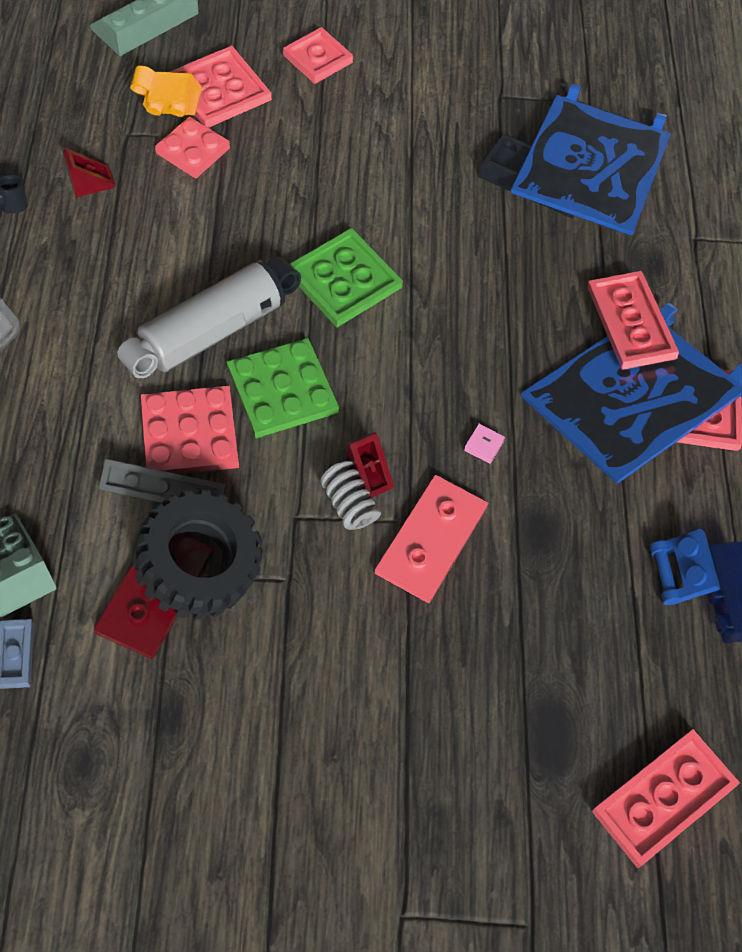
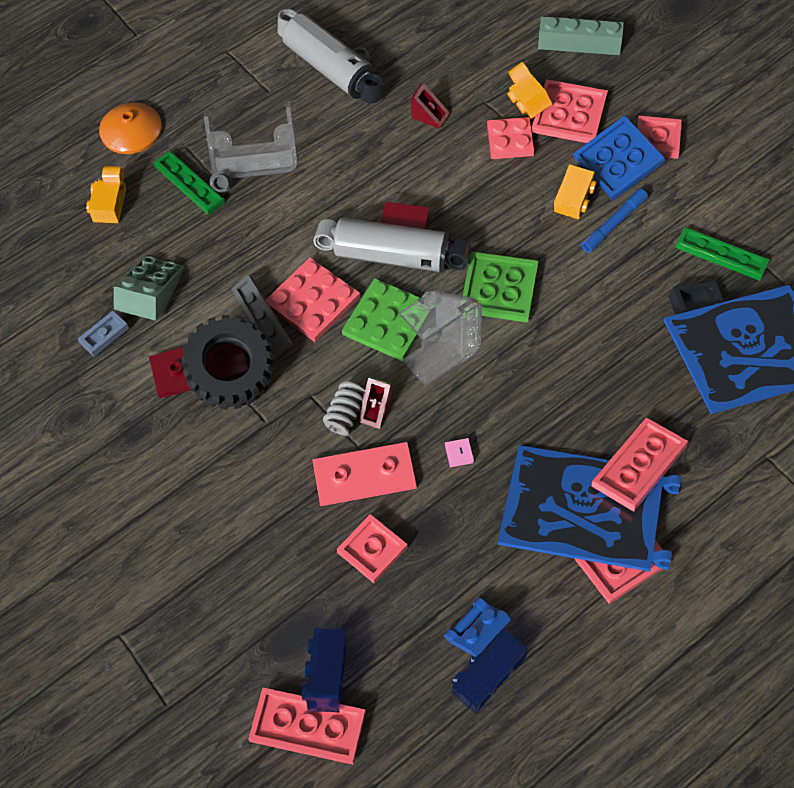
camera: 60 degrees right, 0 degrees up
none -> clear blue brick [302,628,347,713]
none -> coral plate [337,514,408,584]
none -> dark red panel [381,202,430,229]
none -> clear windscreen [400,291,482,387]
none -> light orange hinge [554,164,597,219]
none -> blue plate [573,115,665,201]
none -> blue piece [581,189,648,253]
none -> green tile [676,227,770,281]

